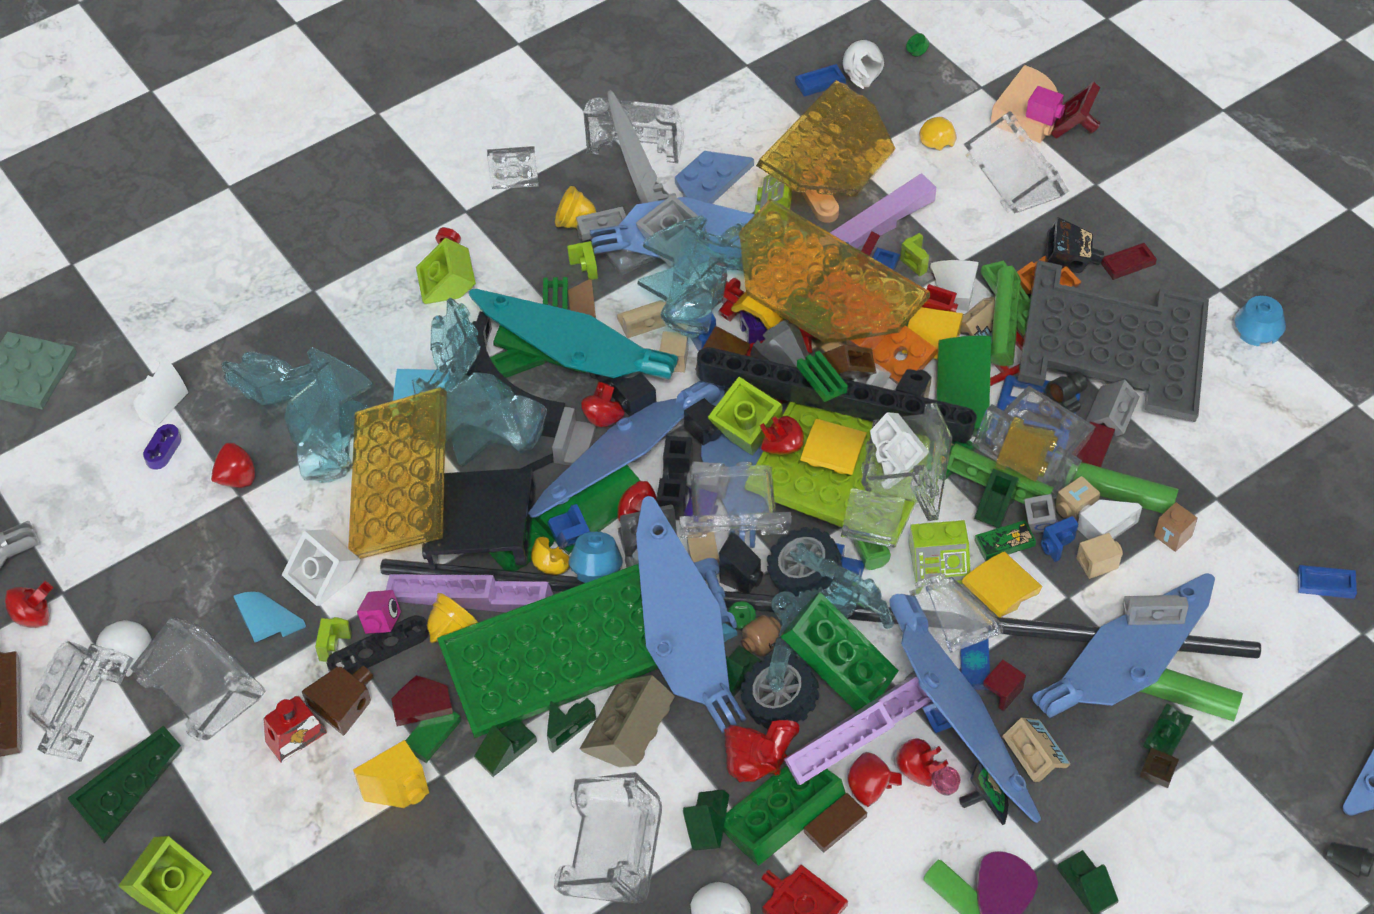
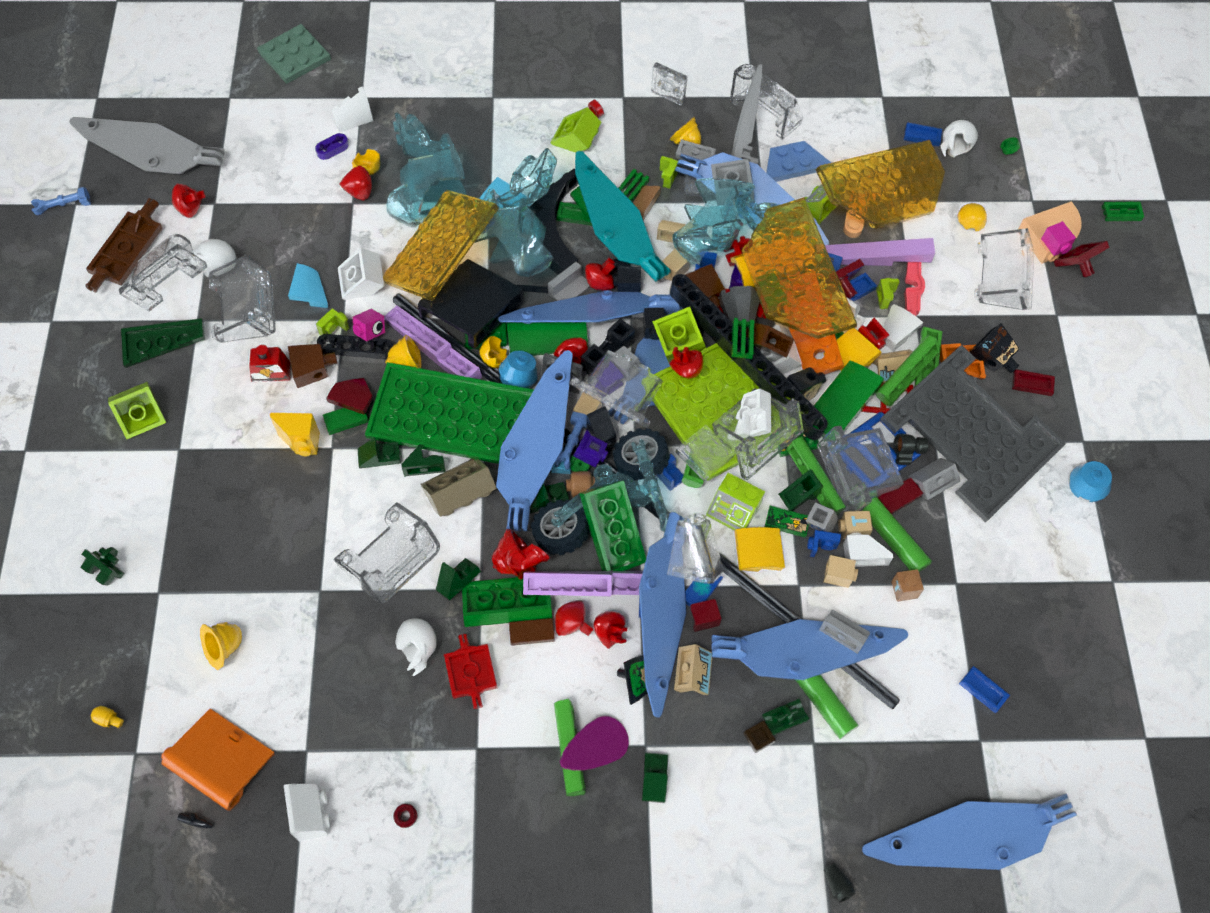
camera: 30 degrees right, 10 degrees up
blue panel [548,504,590,550] -> none
yellow slope [800,419,867,475] -> none
clear pink plate [932,766,960,796] -> none
clear yellow hips [995,414,1058,482] -> none
none -> yellow hair [352,149,380,175]
none -> dark purple window [573,430,608,467]
none -> coral piece [904,262,925,316]
none -> green tile [1102,202,1144,221]

